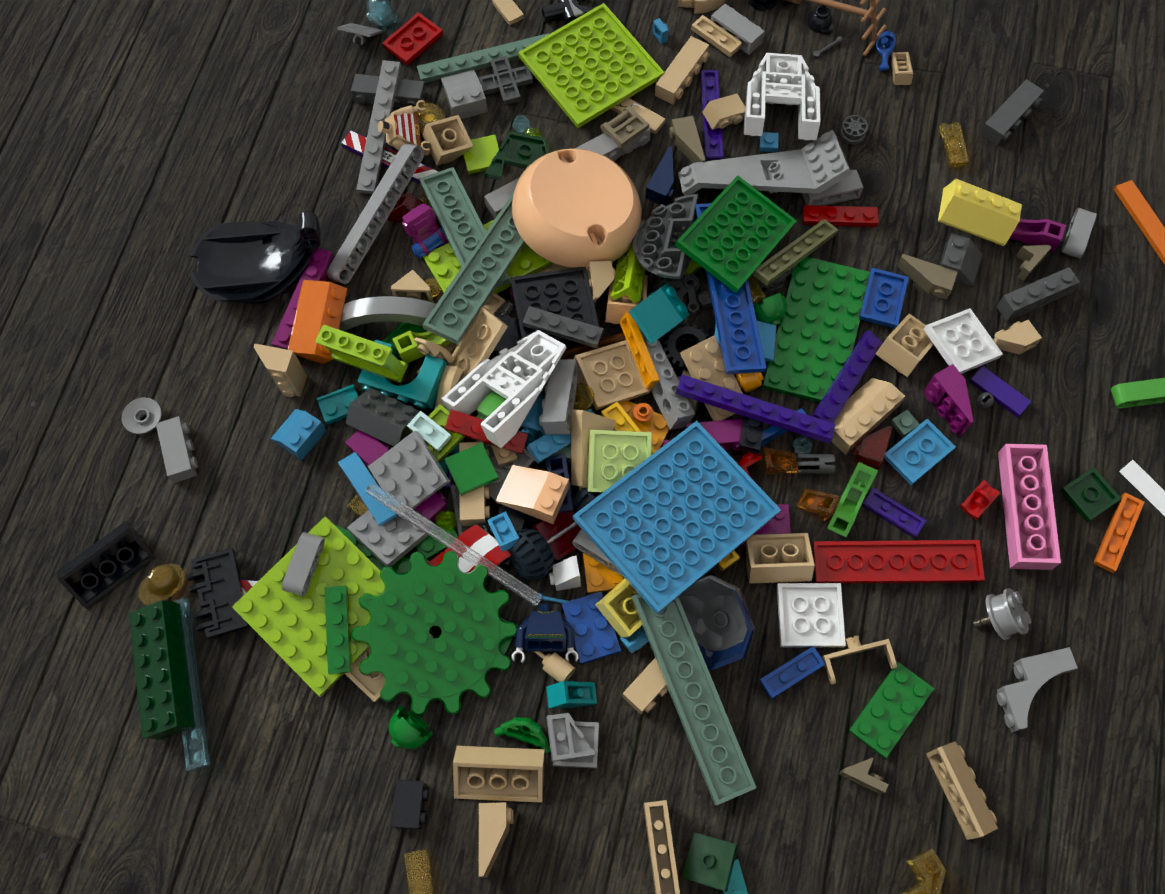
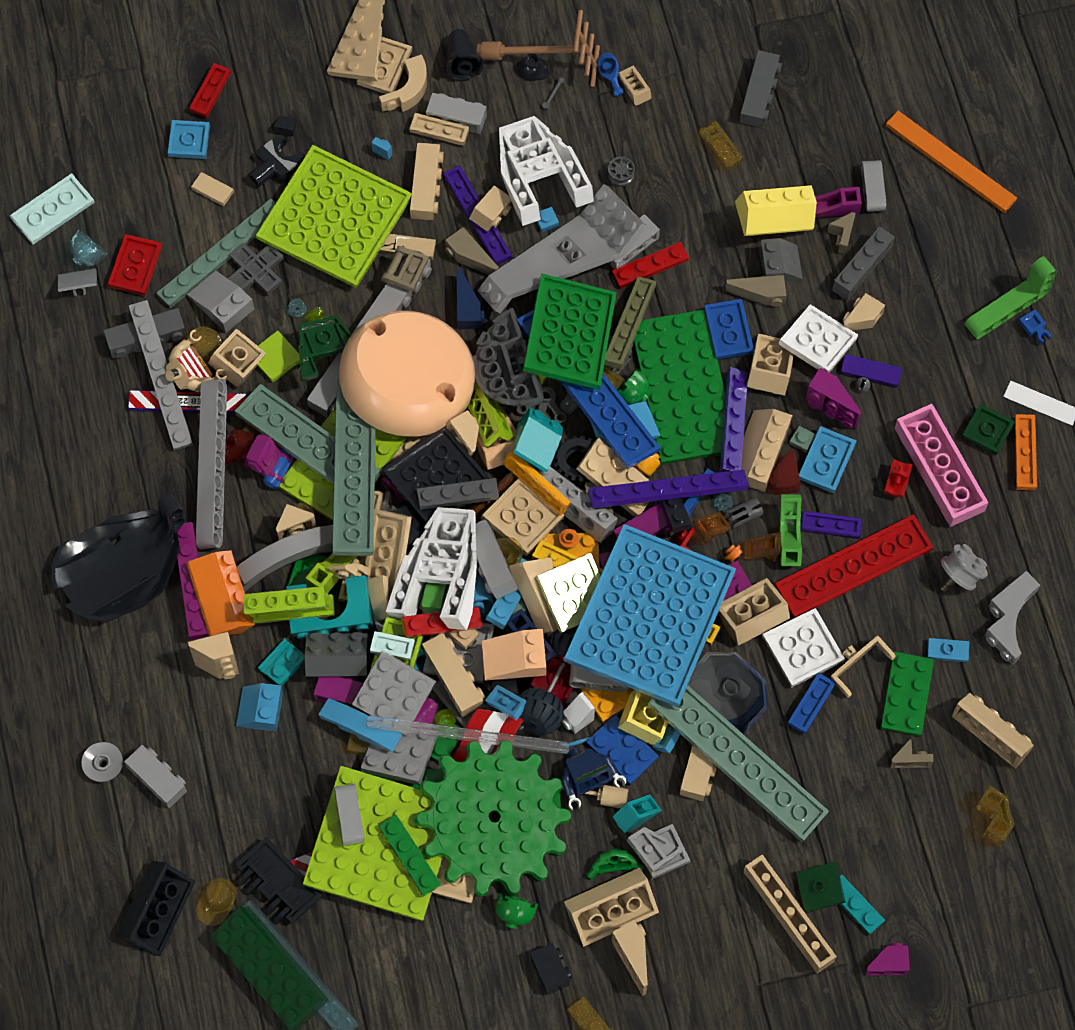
camera: 30 degrees left, 0 degrees up
green tile [445,443,499,496] -> none
none -> orange plate [725,545,743,562]
none -> dark azure plate [927,638,969,663]

